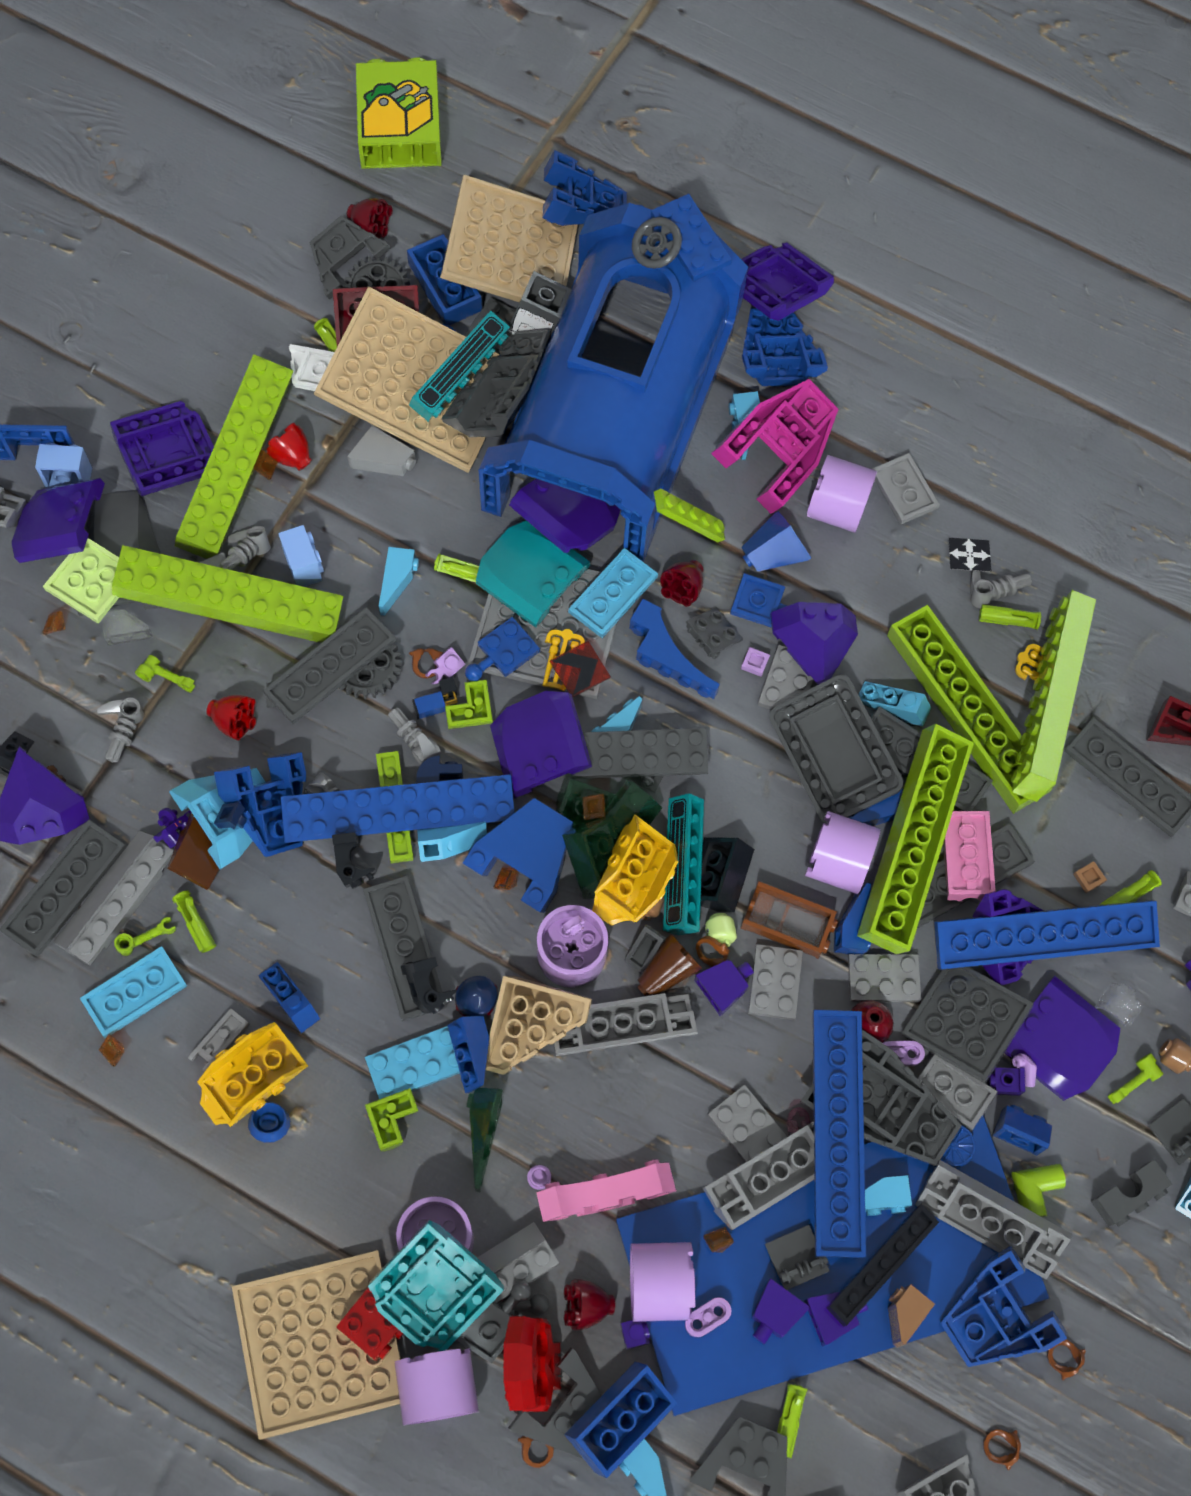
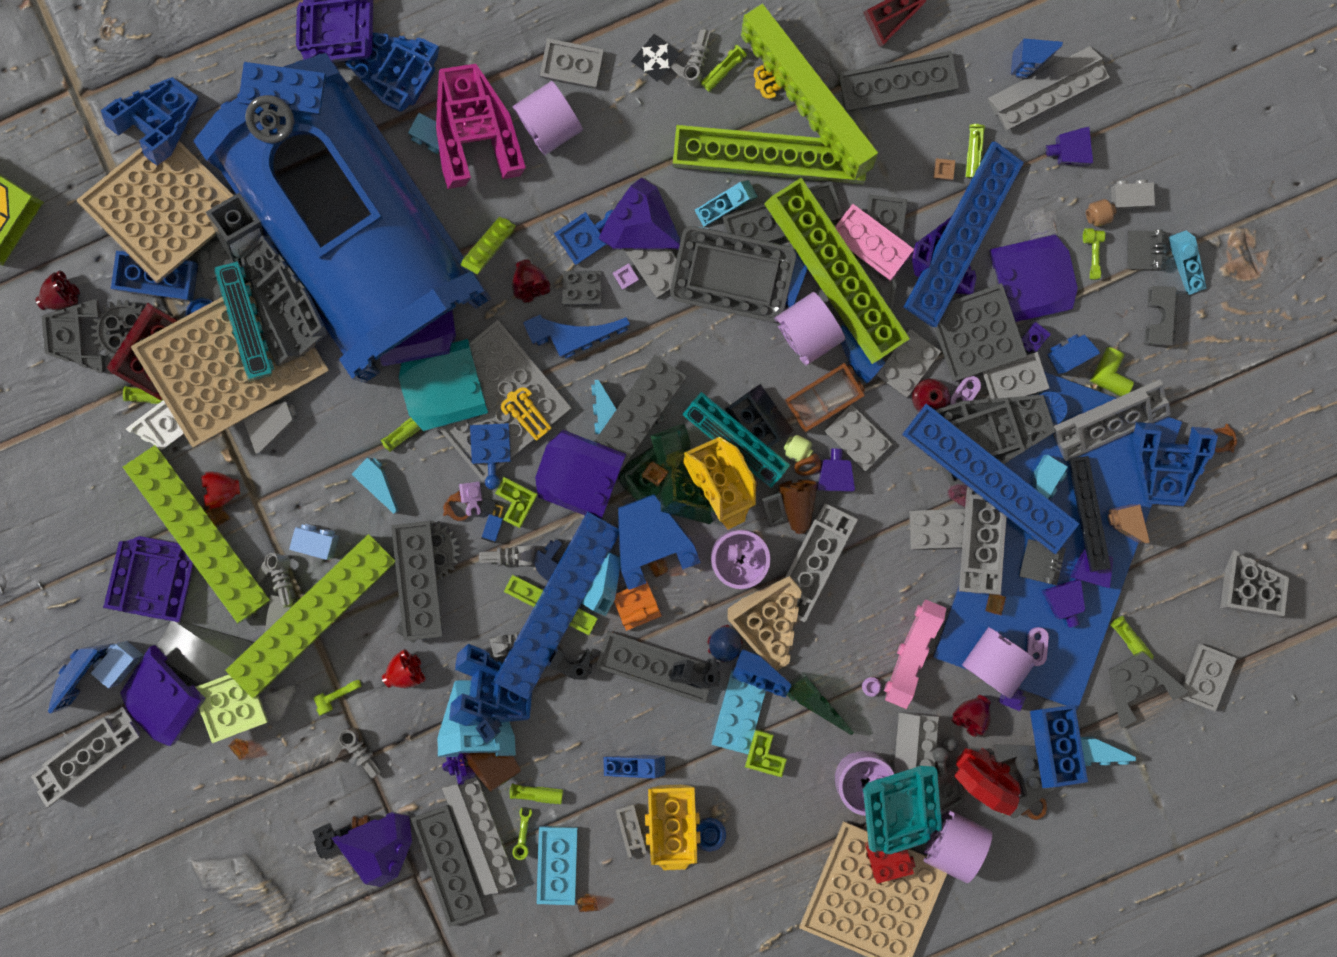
camera: 50 degrees left, 20 degrees up
clear red piece [550,641,611,697] -> none
medium azure plate [568,548,658,638] -> none
slope [741,511,811,571] -> none
dark orange piece [983,1429,1021,1470] -> none
lavender arm [1012,1053,1037,1087] -> none
none -> orange plate [614,581,662,631]

